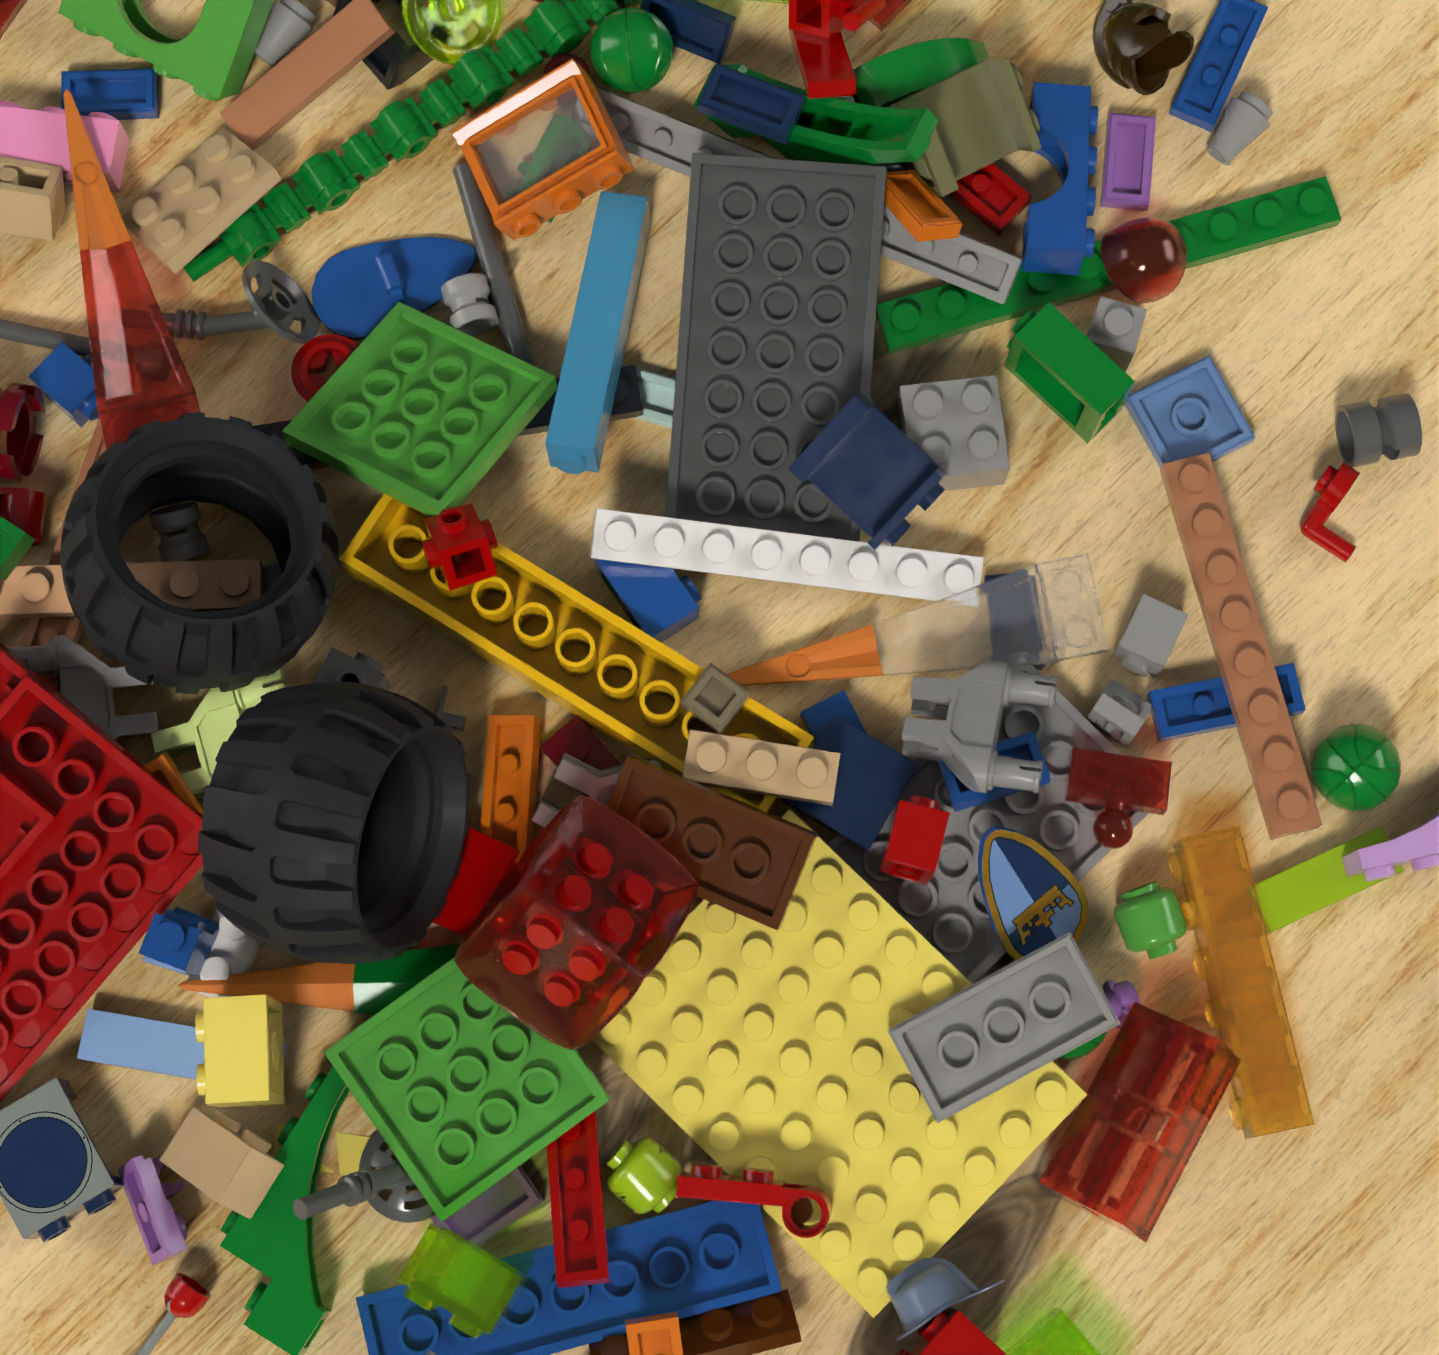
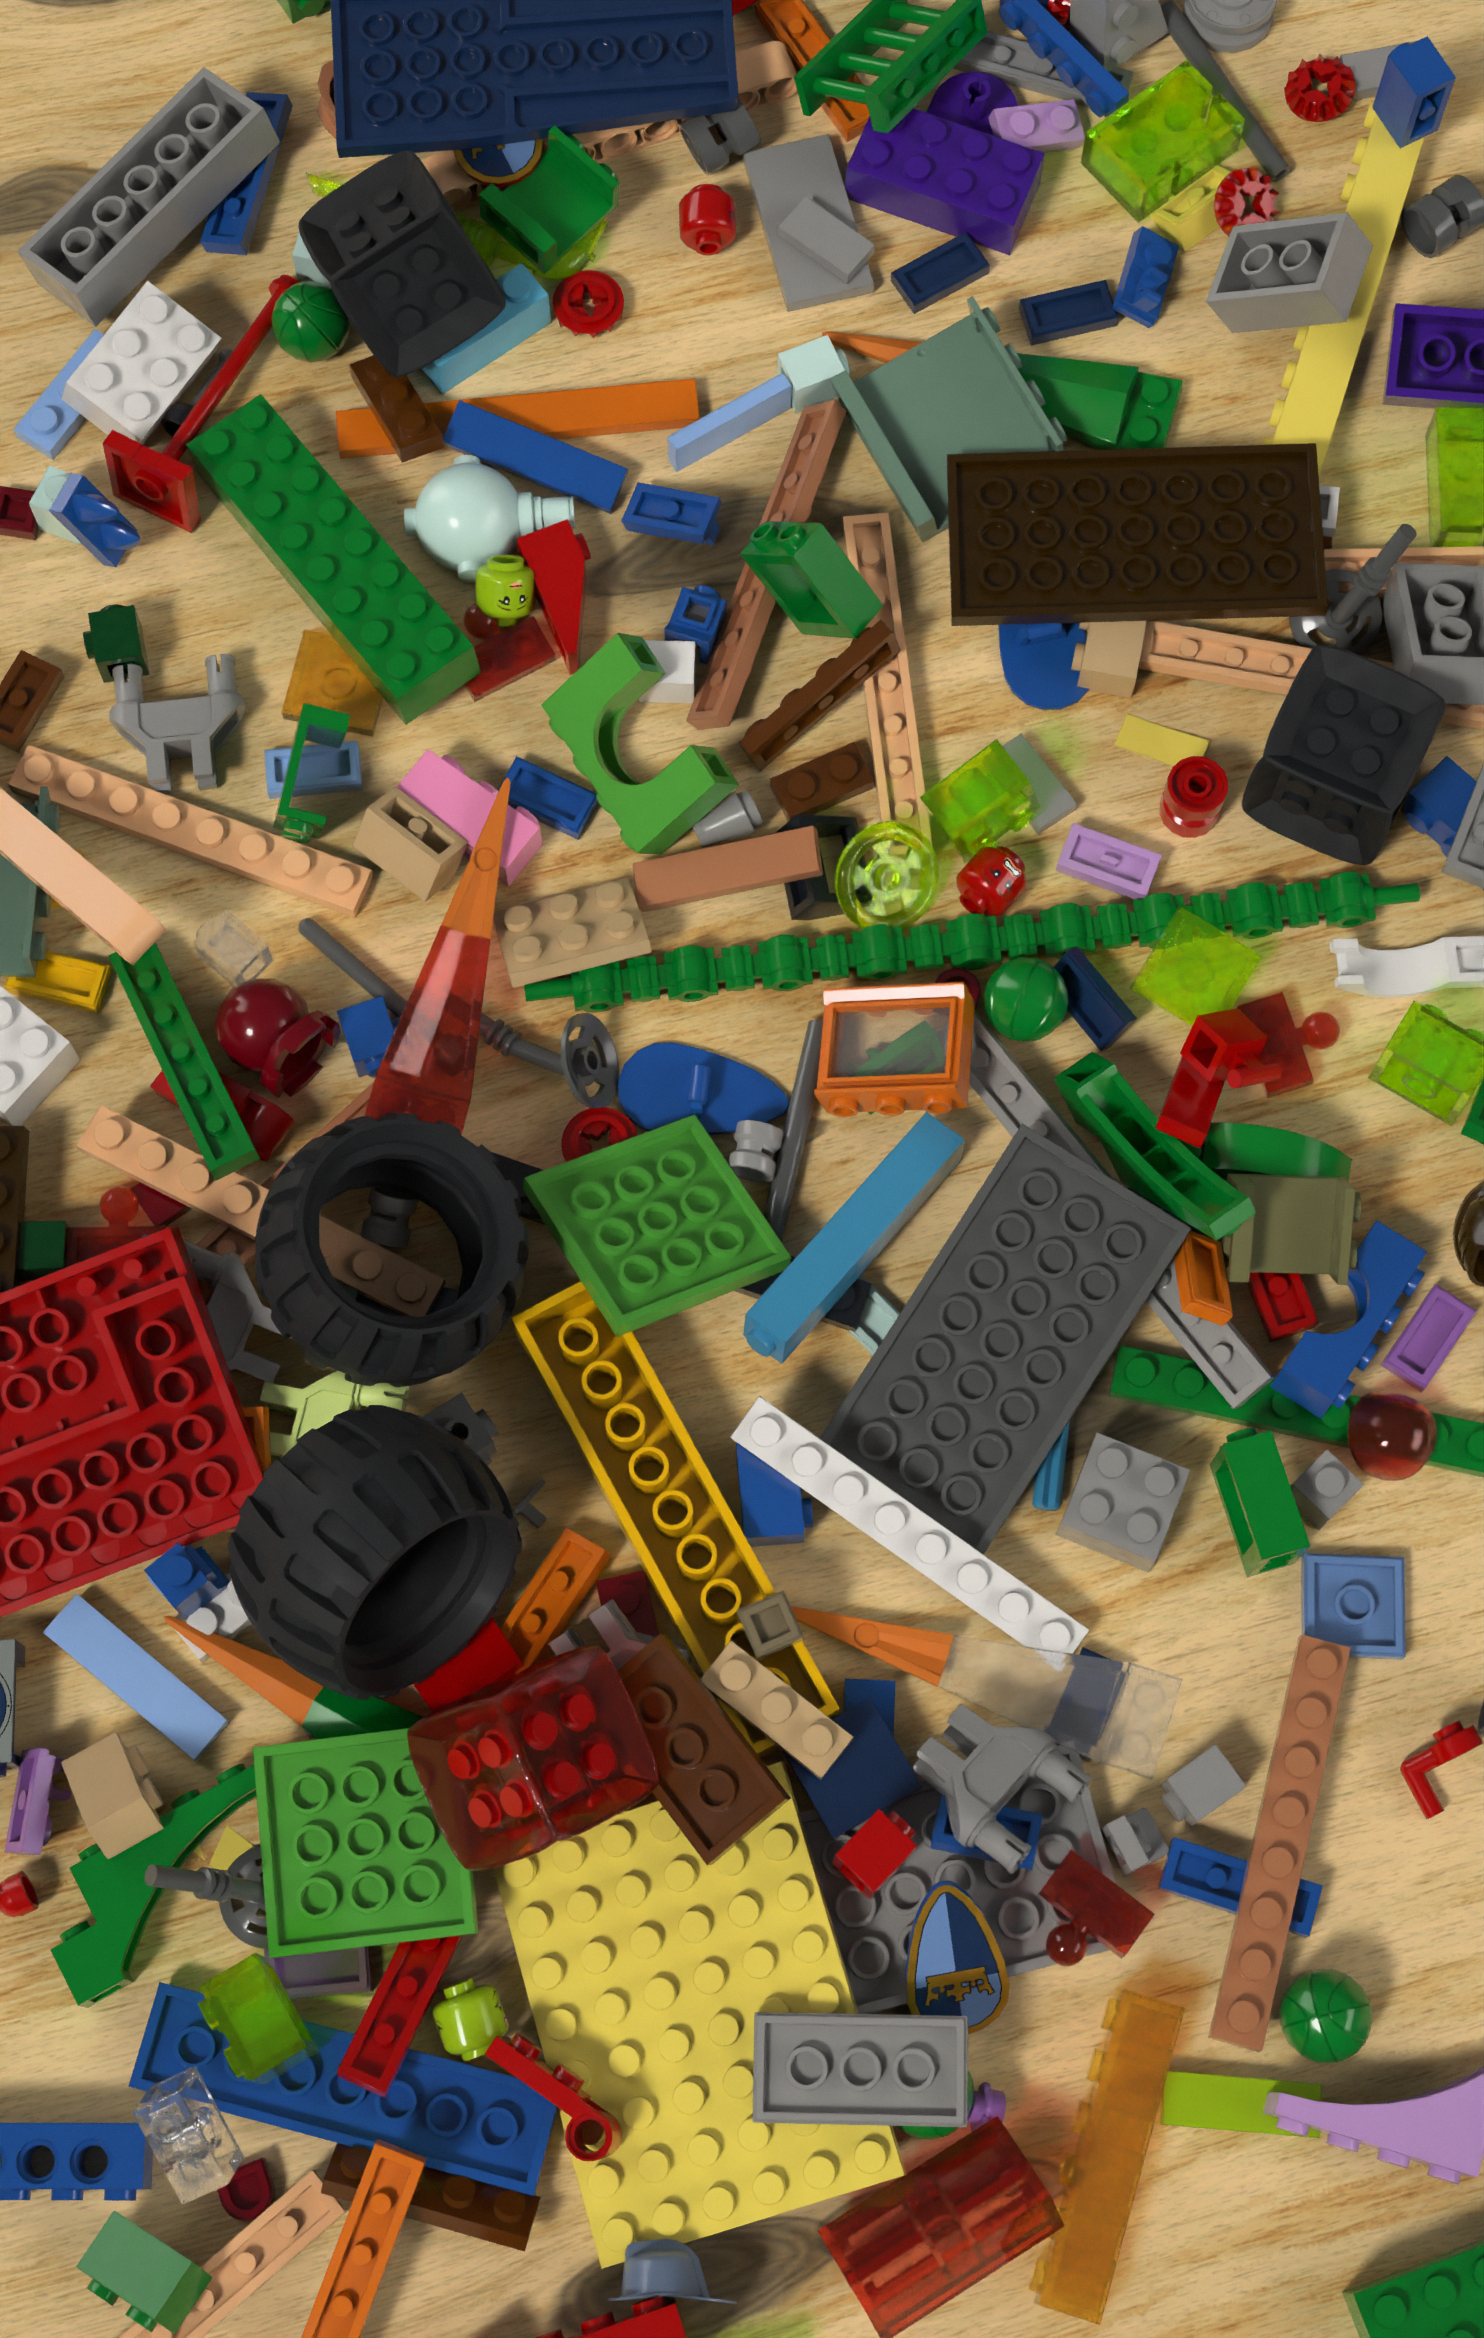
camera: 30 degrees right, 5 degrees down
light yellow brick [195,994,285,1109] -> none
red brick [421,503,498,591] -> none
dark blue tile [697,63,806,145] -> none
dark blue panel [788,393,947,550] -> none
bright green head [1114,881,1188,959] -> none

